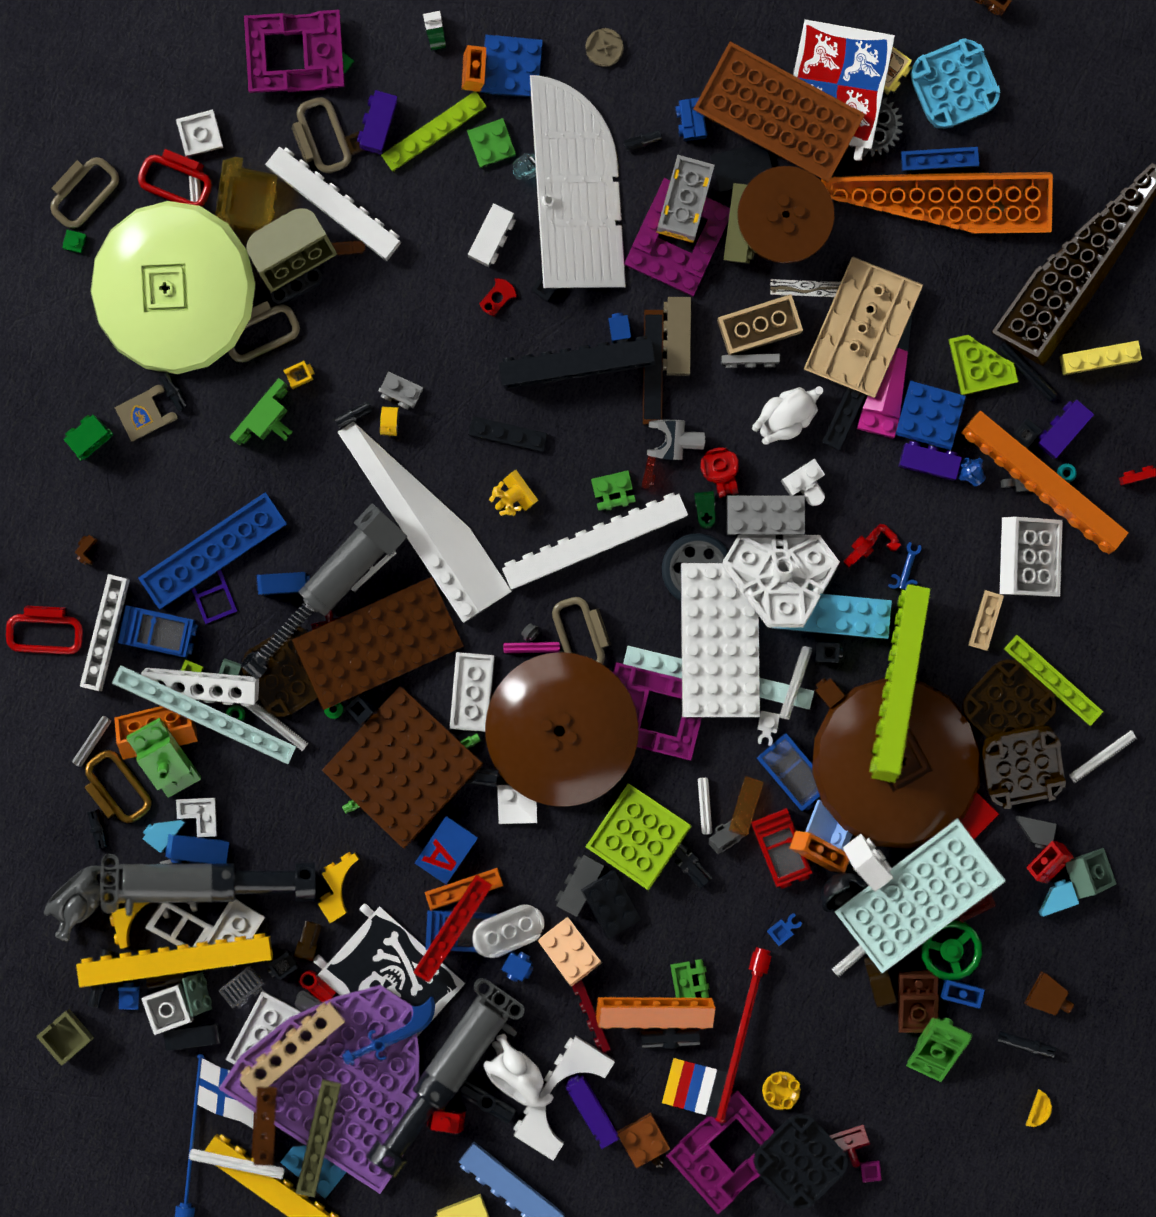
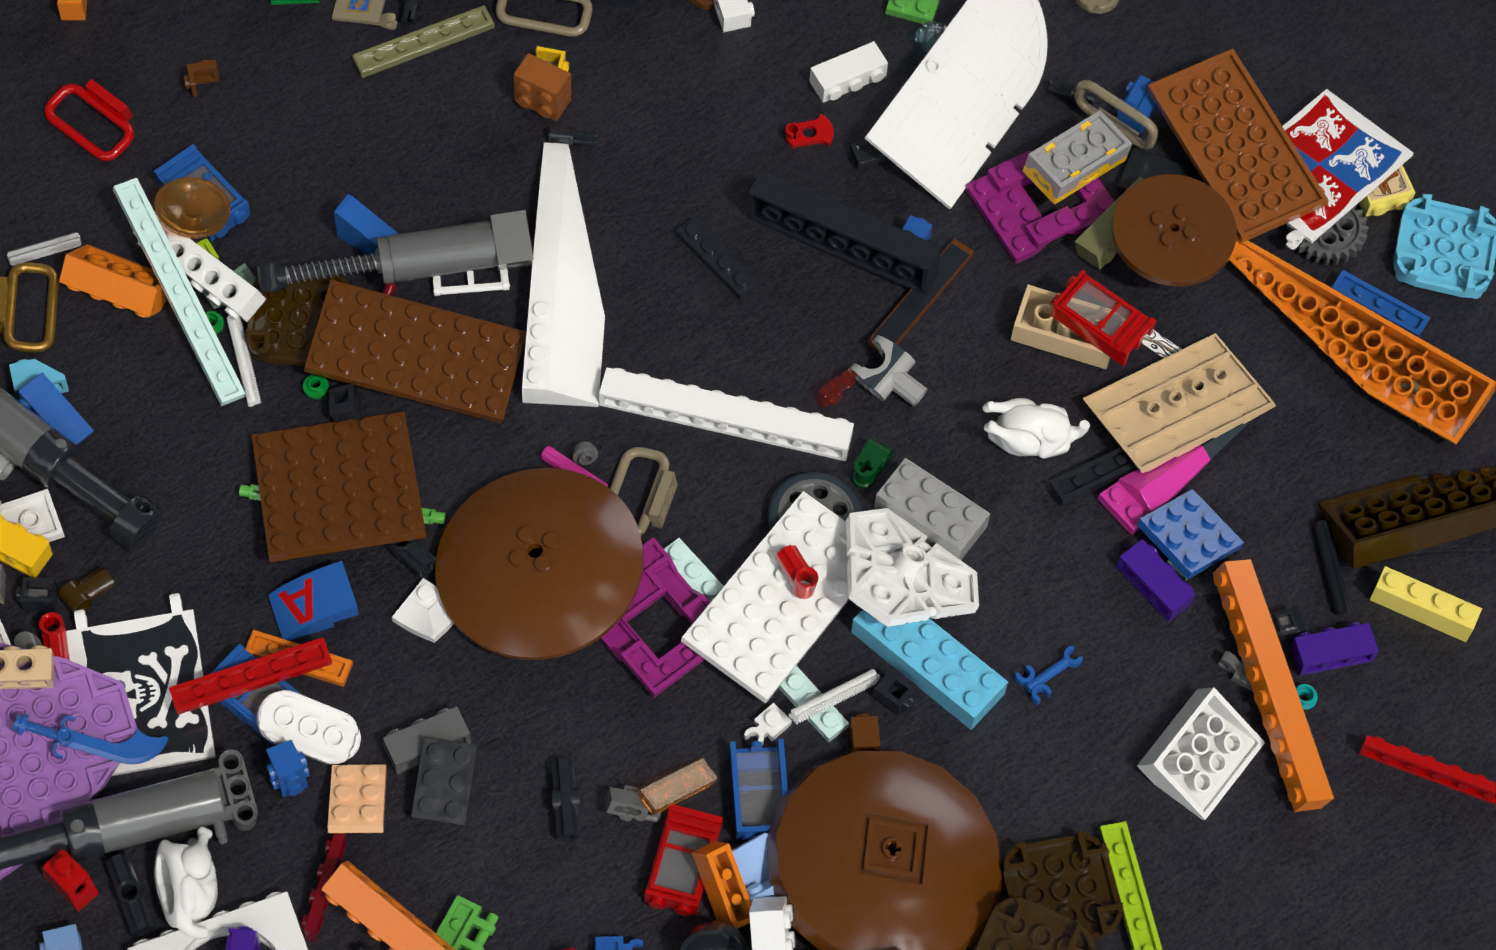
camera: 30 degrees right, 25 degrees down
white brick [80,574,130,691] -> none
bright green brick [127,718,201,798] -> none
blue plate [138,492,287,610] -> none
white plate [176,798,217,837] -> none
dark purple window [192,569,237,624] -> none
bright green brick [230,378,293,445] -> none
yellow arch [318,852,360,923] -> none
light grey bracket [378,371,423,410] -> none
yellow piece [380,407,399,436] -> none
white tile [450,652,495,732] -> none
yellow piece [489,470,538,516] -> none
lime plate [586,783,692,890] -> none
bright green plate [591,471,636,511] -> none
dark tan brick [663,297,691,376] -> none
white axle [698,777,712,834] -> none
red tile [701,448,739,483] -> none
red wheel [716,477,738,498] -> none
light grey plate [721,354,780,368] -> none
white brick [781,459,825,506] -> none
red animal [843,524,901,567] -> none
lime brick [869,584,930,783] -> none
lime plate [948,335,1018,395] -> none
blue rock [958,458,986,486] -> none
tan plate [968,590,1004,651] -> none
none -> clear orange dish [154,177,231,238]
none -> olive tile [352,5,494,78]
none -> dark orange brick [514,53,571,121]
none -> red piece [775,545,819,599]
none -> red door [1050,270,1156,366]
none -> dark tan bar [1075,80,1158,150]

